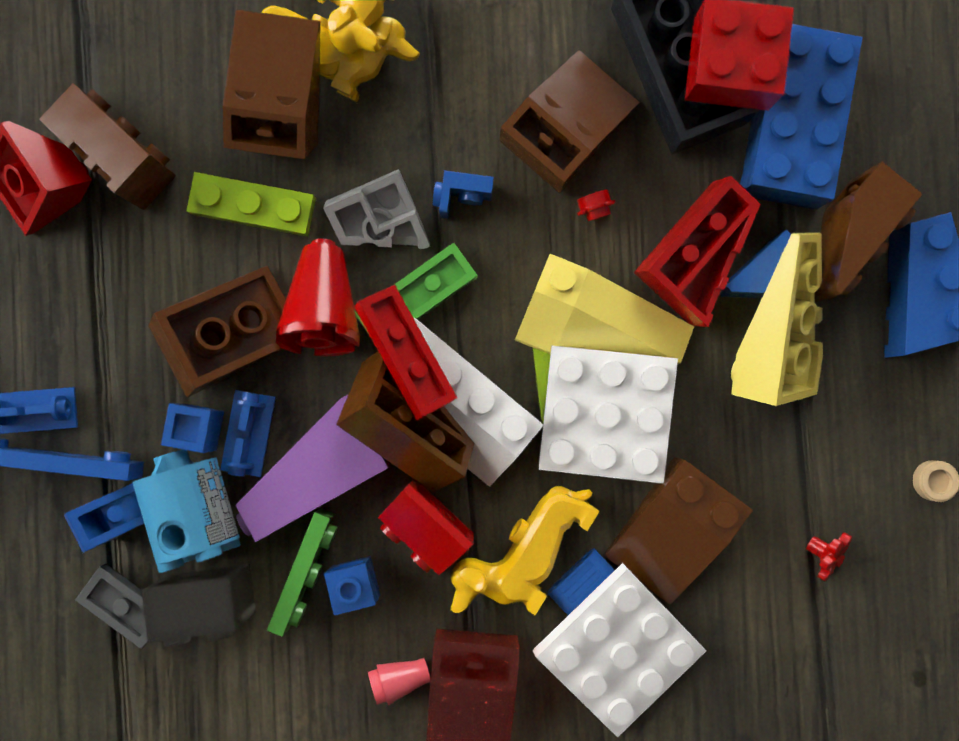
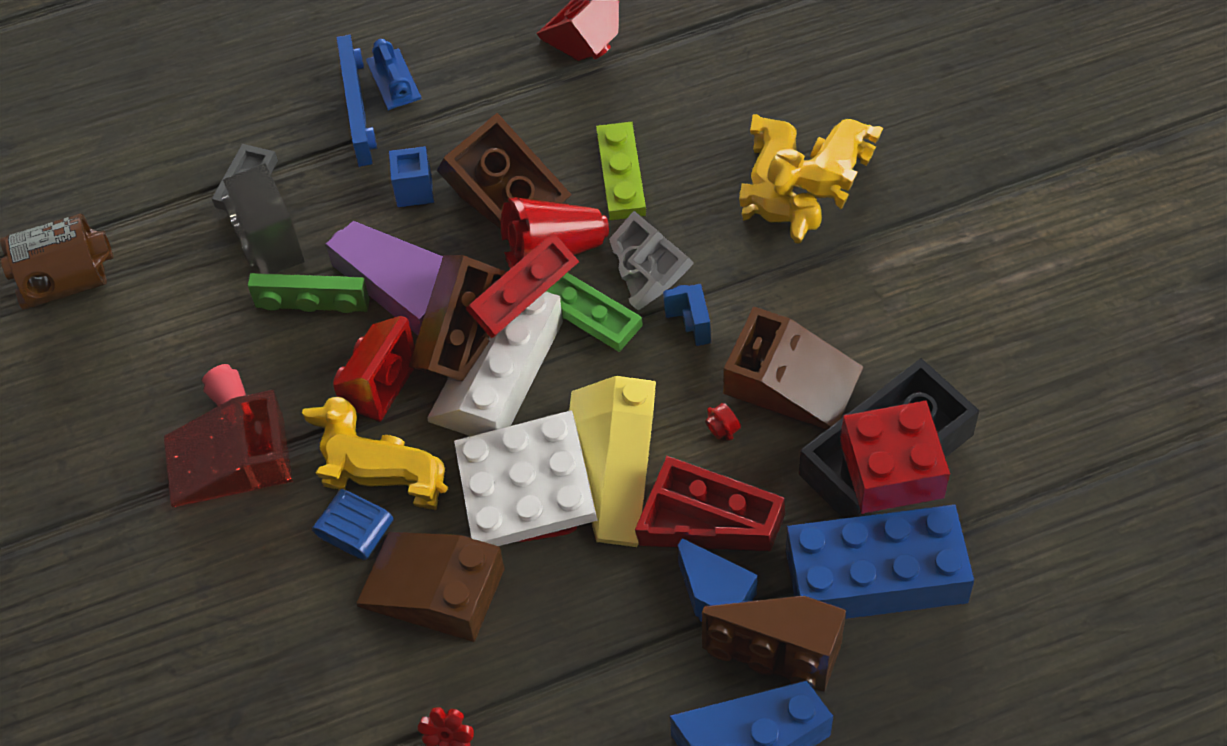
camera: 75 degrees right, 30 degrees down
reddish brown wedge [39,83,176,210] -> none
blue slope [64,483,144,553] -> none
dark azure cylinder [132,449,241,573] -> none
blue hinge [220,390,276,477] -> none
reddish brown slope [223,10,321,159] -> none
blue brick [324,556,381,616] -> none
white plate [533,563,706,737] -> none
light yellow wedge [731,233,823,406] -> none

